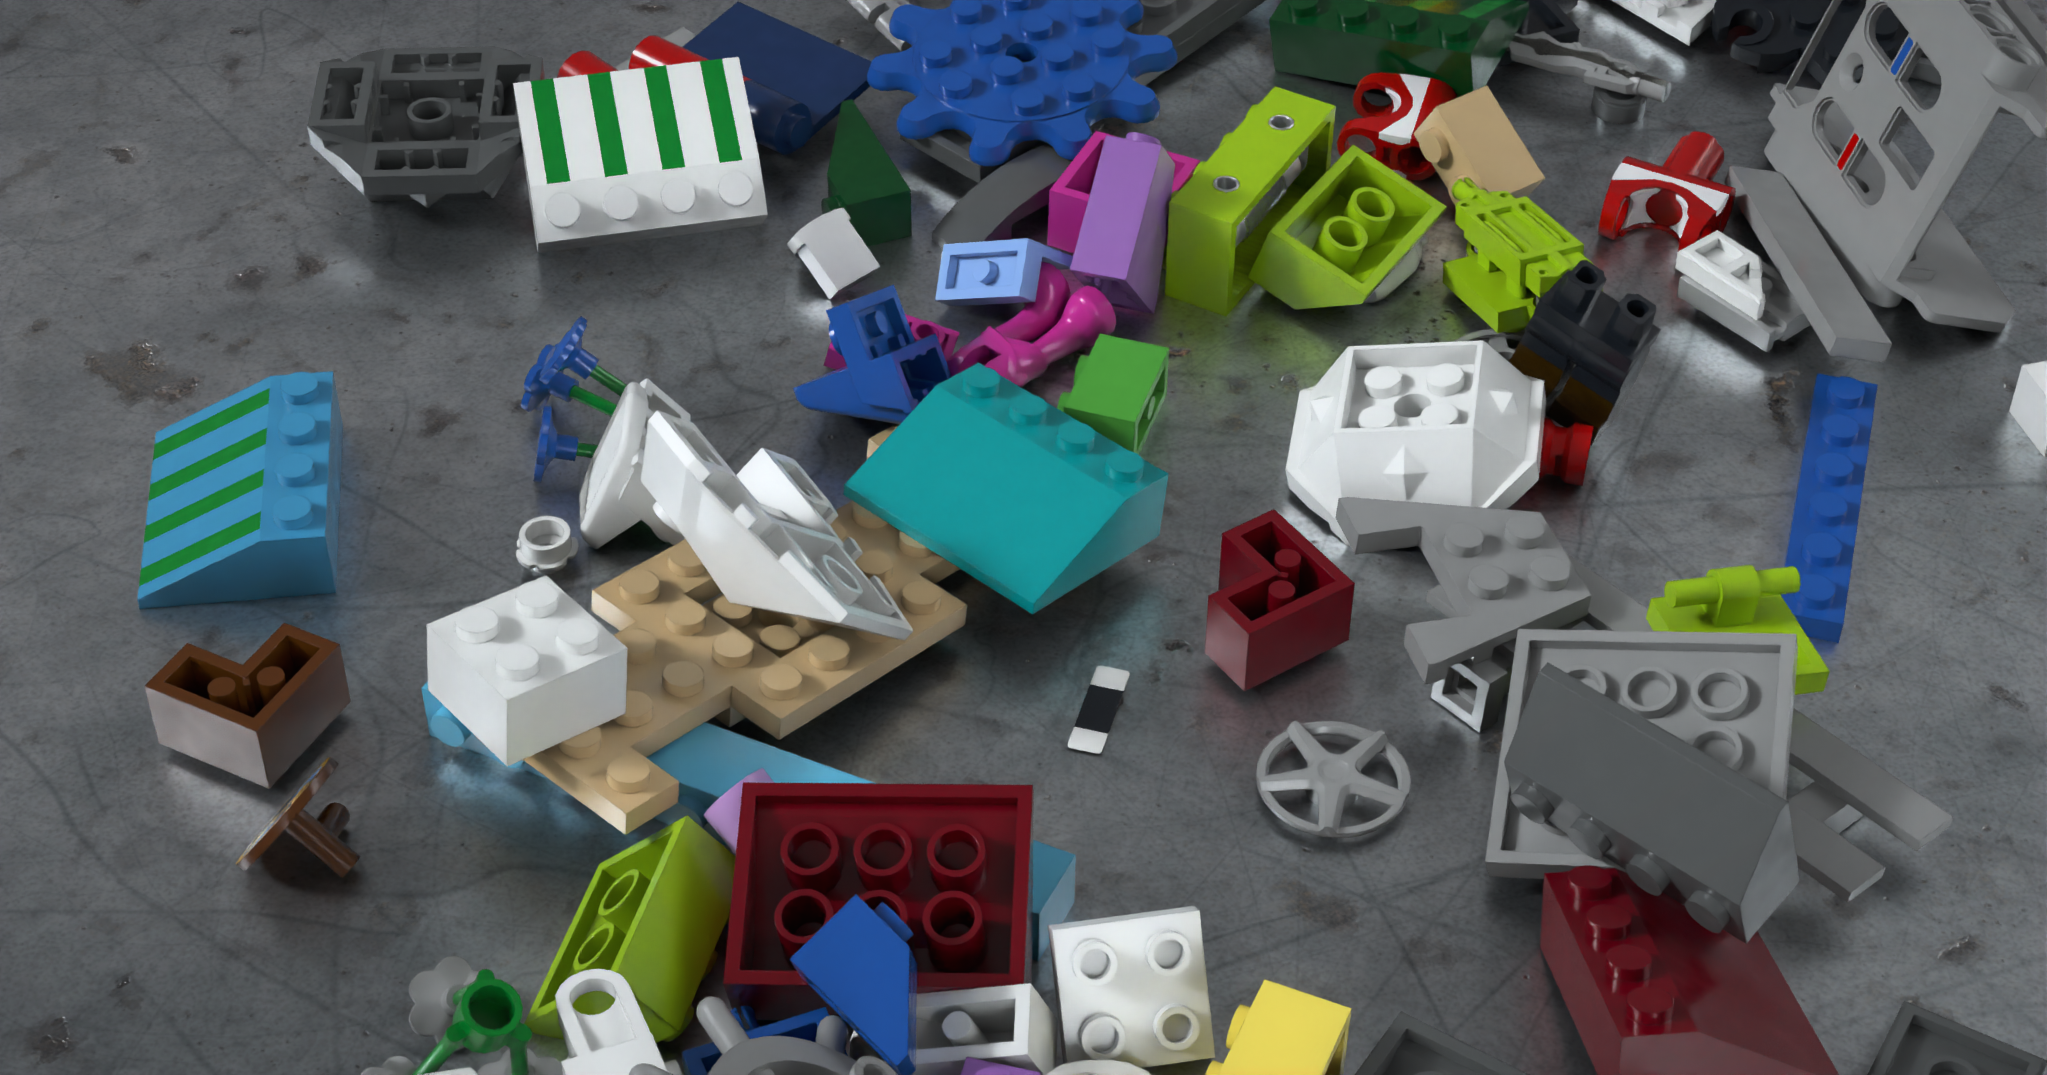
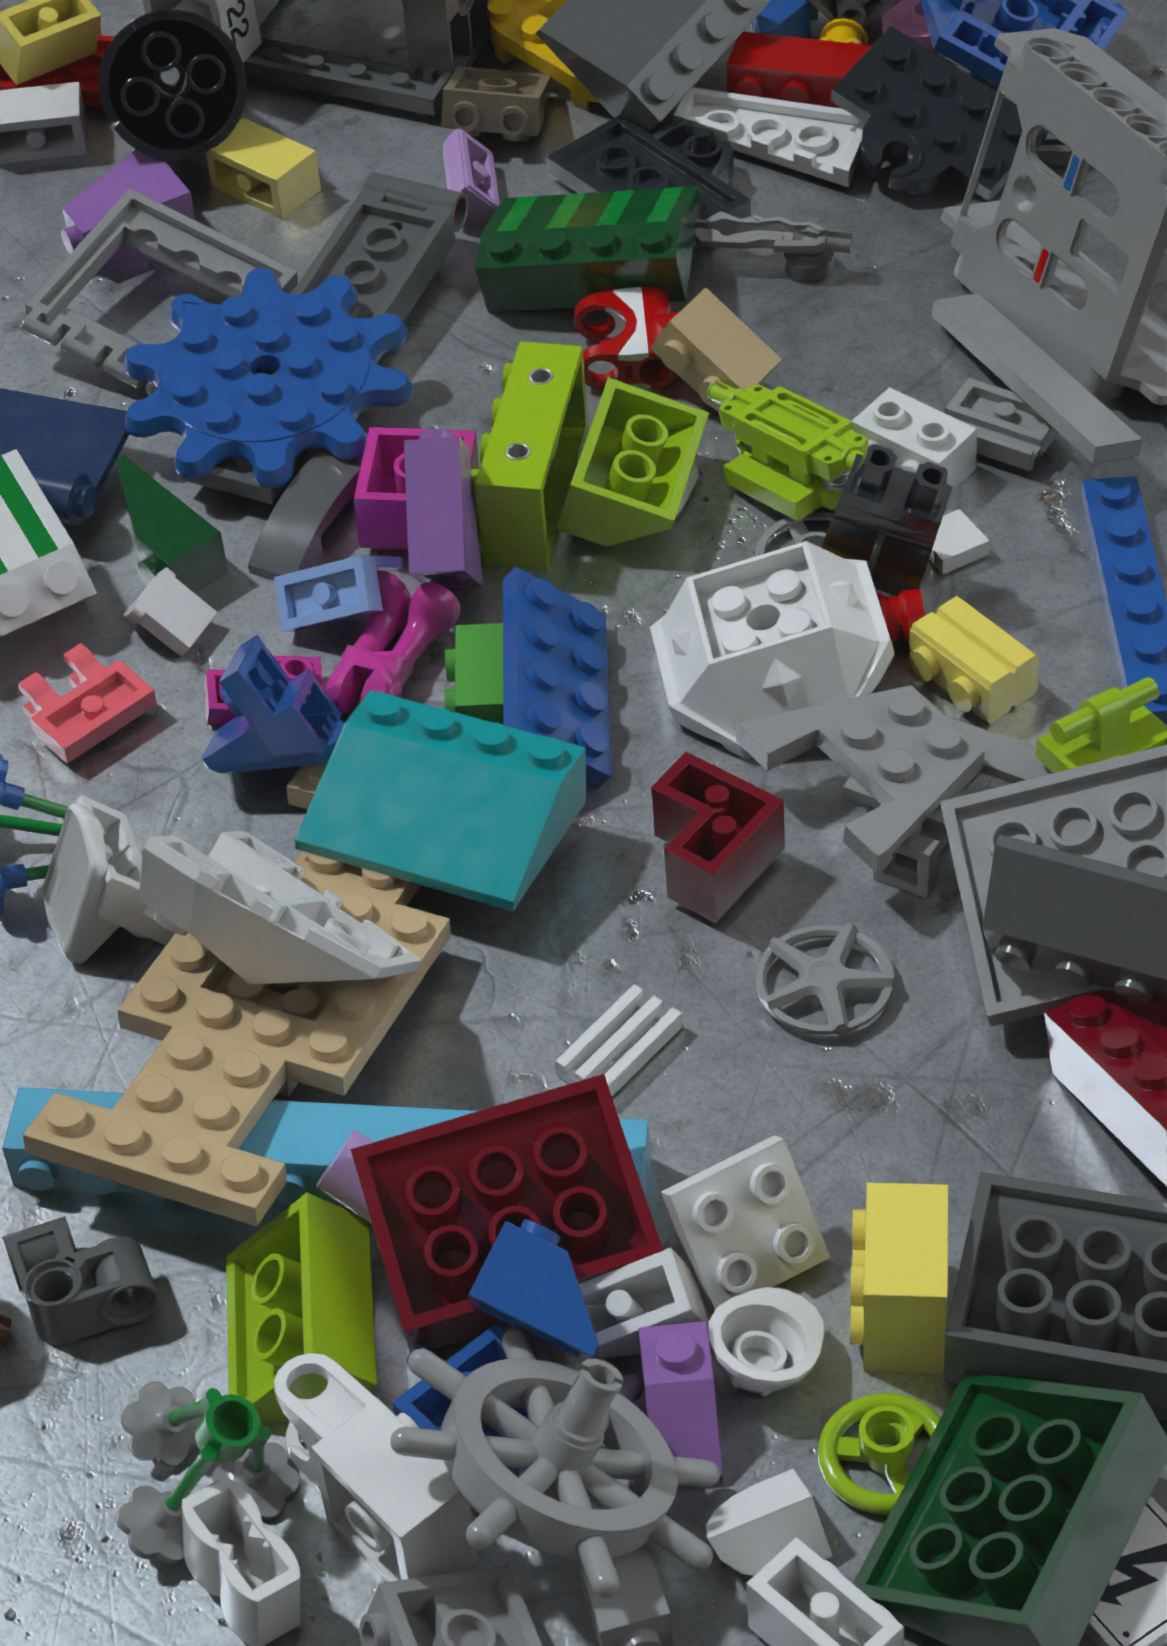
camera: 15 degrees left, 5 degrees up
white brick [427,575,628,766] -> none
white plate [516,516,579,574] -> none
sticker [1068,666,1130,754] -> none
red connector [1598,131,1736,251] -> none
white tile [1675,230,1766,320] -> none
none -> dark grey piece [2,1216,159,1346]
none -> coral plate [18,643,157,764]
none -> blue plate [503,566,611,789]
none -> white tile [555,984,683,1097]
none -> white brick [852,387,977,492]
none -> light yellow brick [909,596,1039,724]
none -> white tile [929,509,990,575]

